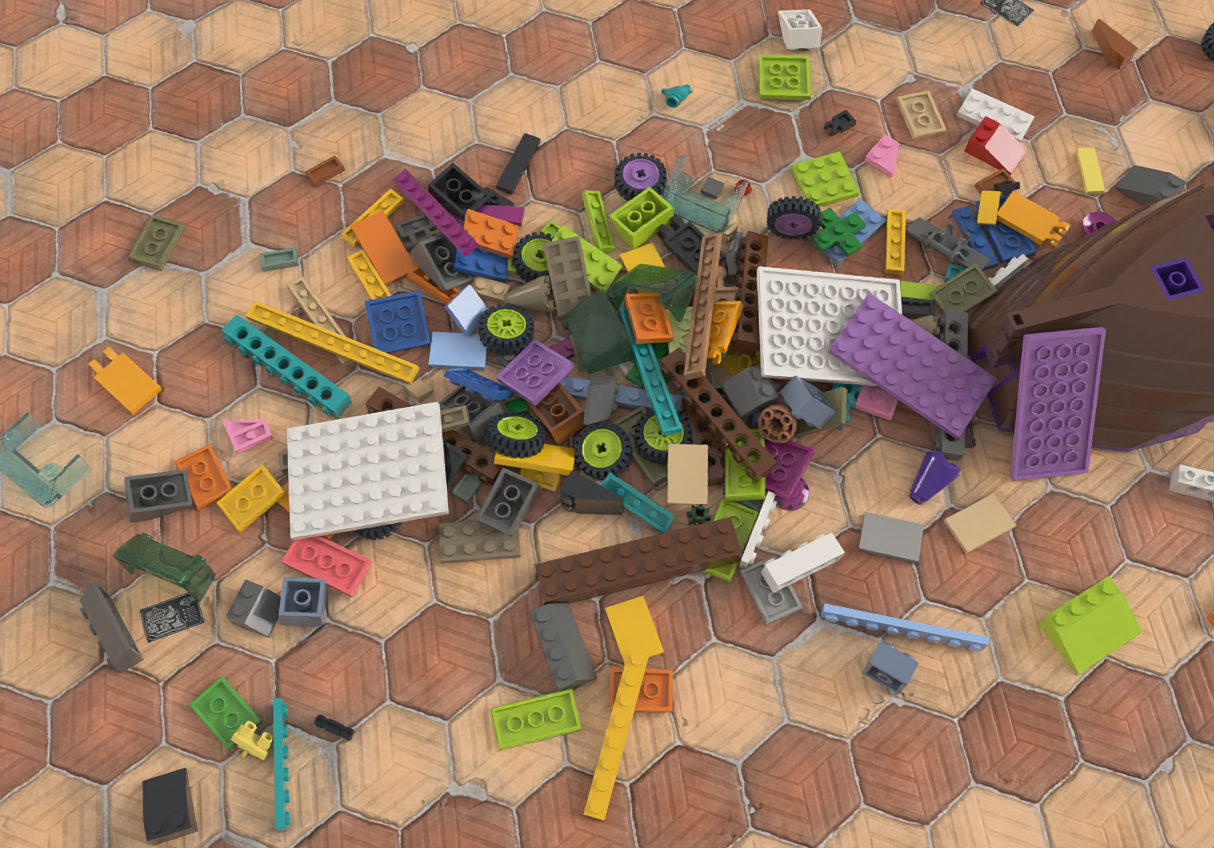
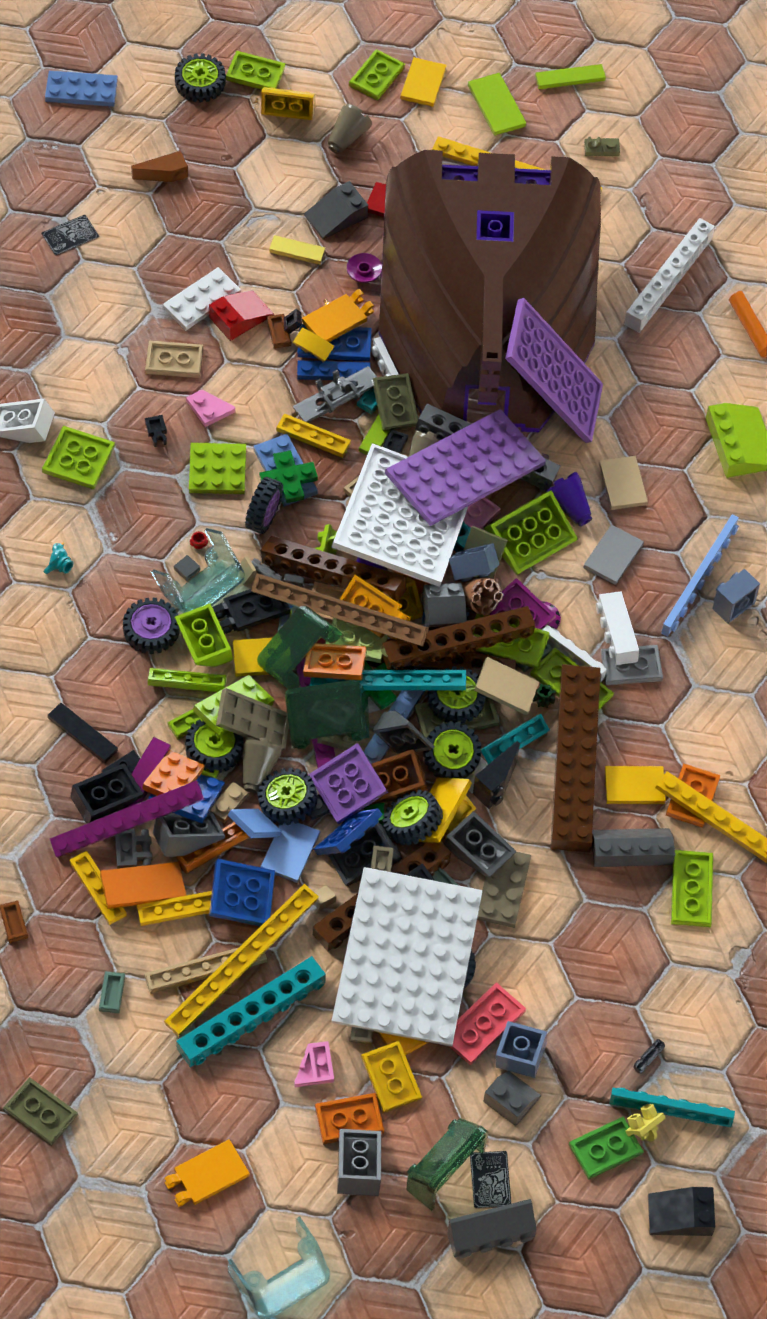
camera: 75 degrees left, 5 degrees down
none -> lime slope [483,490,578,575]

